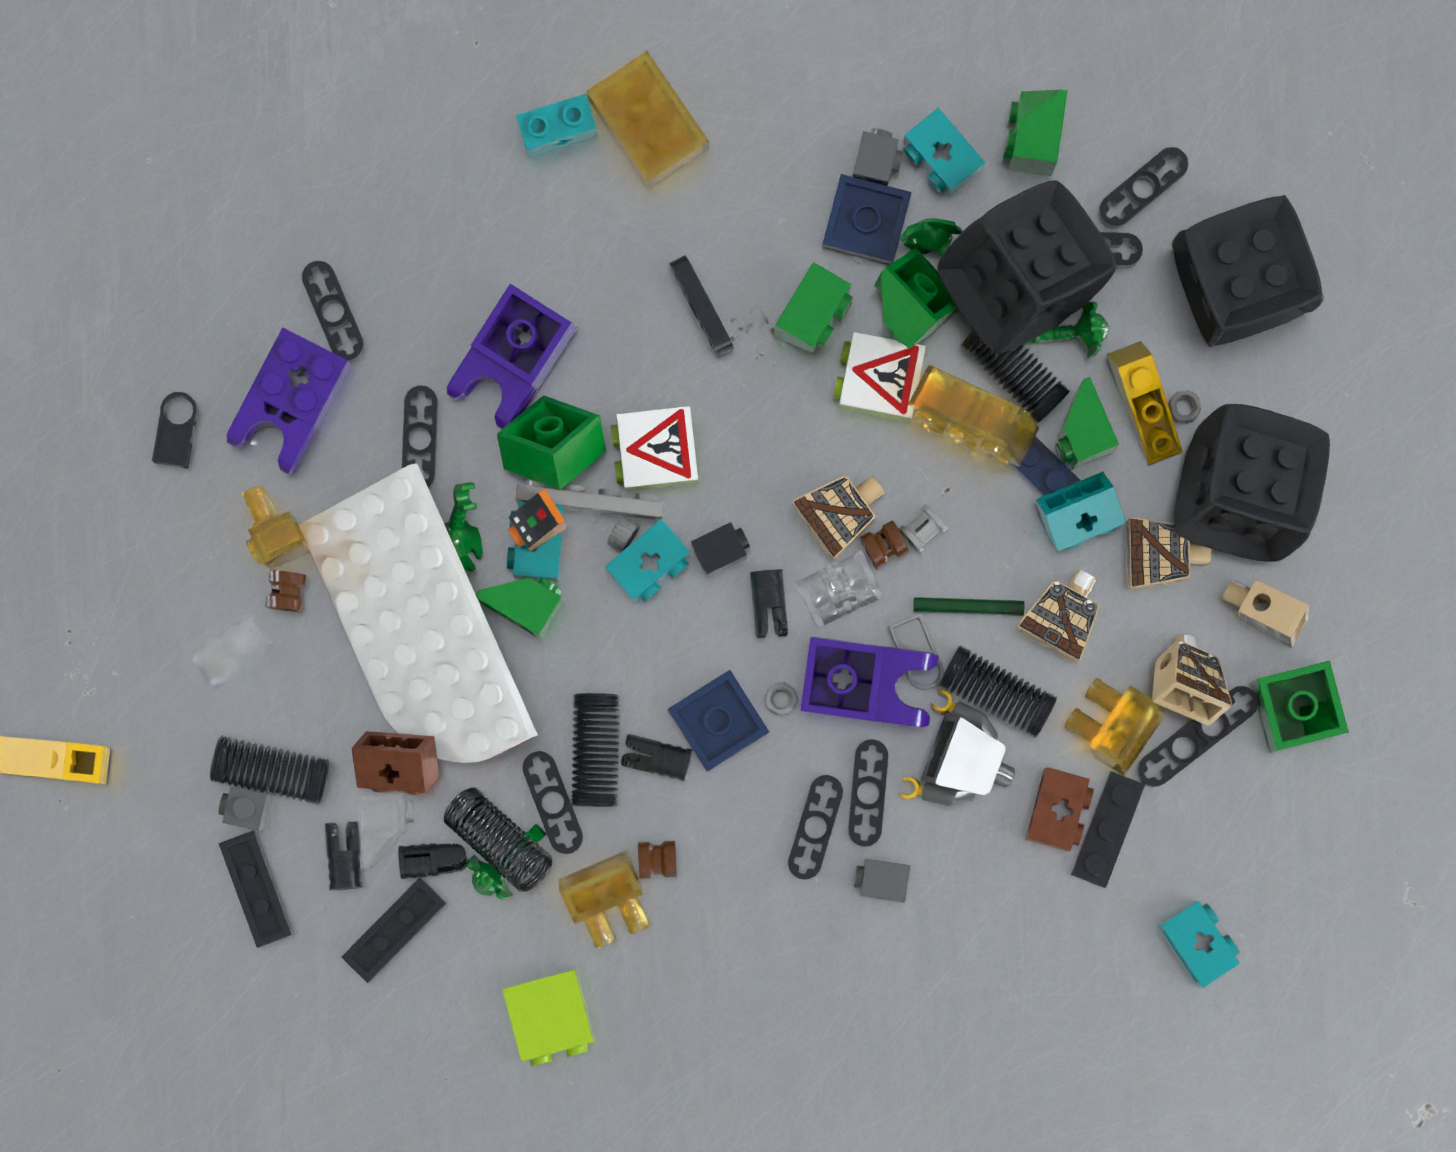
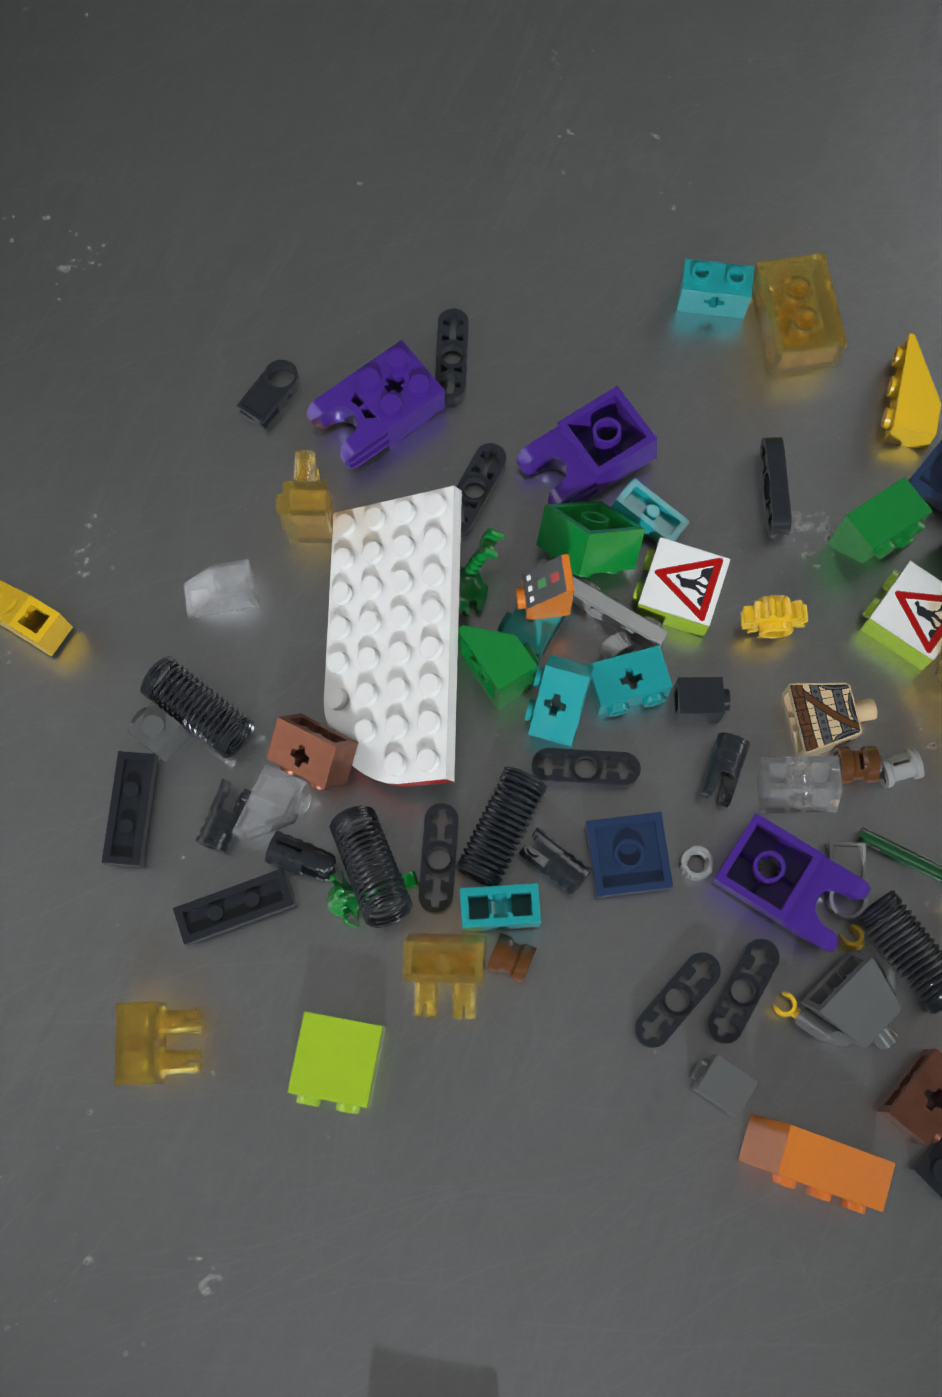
camera: 30 degrees right, 10 degrees down
reddish brown wheel [265,570,307,612] -> none
none -> clear yellow brick [114,1001,202,1086]
none -> teal brick [460,883,541,933]
none -> teal brick [525,655,594,747]
none -> black beam [531,748,641,789]
none -> teal plate [611,478,690,543]
none -> orange wedge [738,1113,896,1215]
none -> yellow gear [740,595,808,638]
none -> yellow slope [881,333,941,451]

